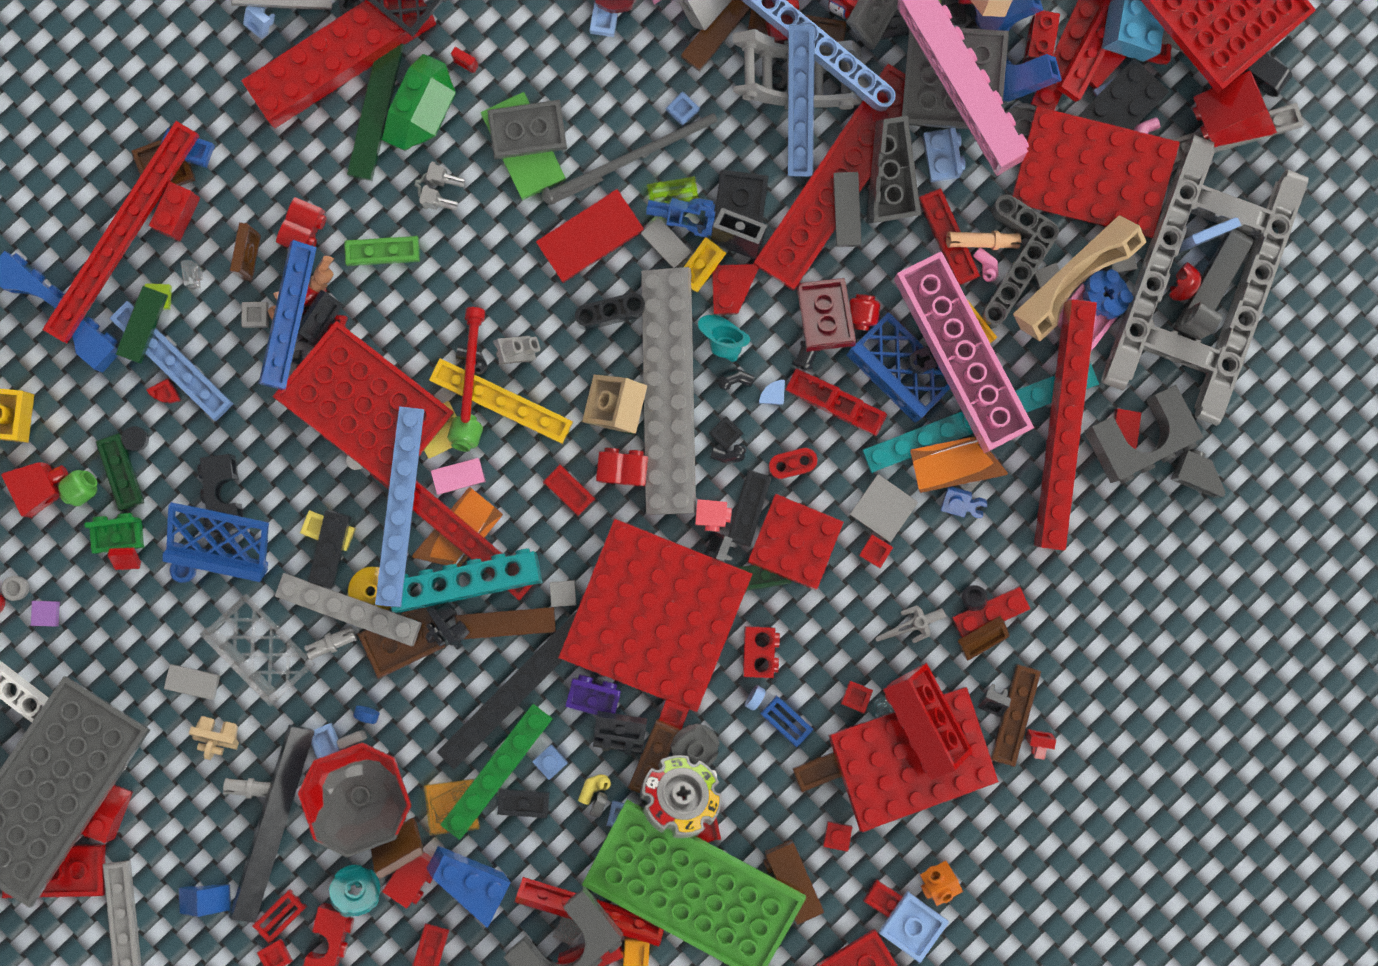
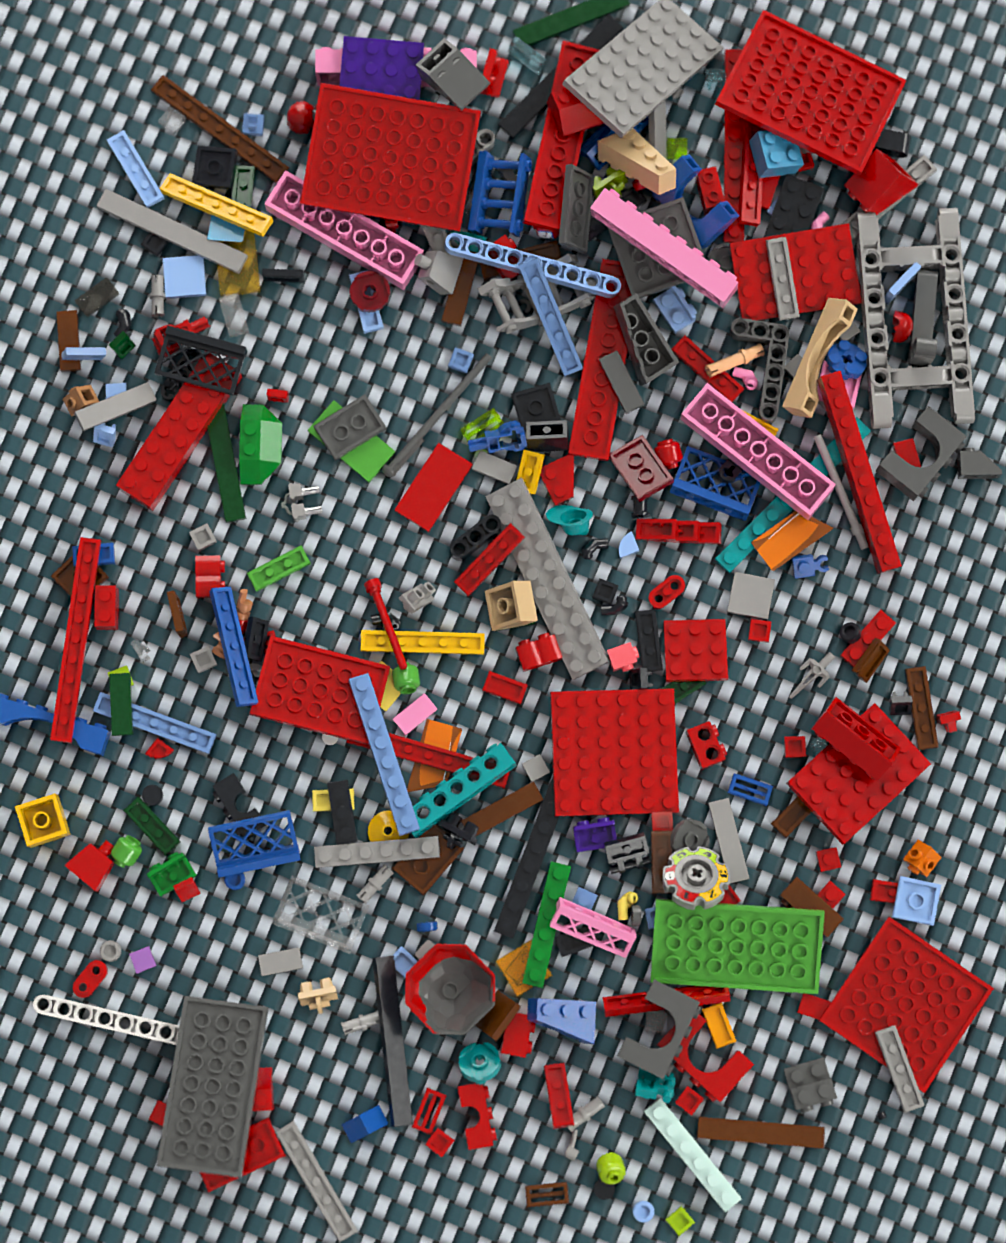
camera: 20 degrees left, 5 degrees down
light blue tile [744,685,766,711] -> none
none -> light grey plate [189,523,217,551]
none -> red tile [454,523,526,596]
none -> bright pink fence [550,897,636,958]
none -> light grey tile [708,798,750,884]
none -> light grey tile [765,237,800,321]
none -> light grey bar [813,434,869,550]
none -> red plate [817,881,846,908]

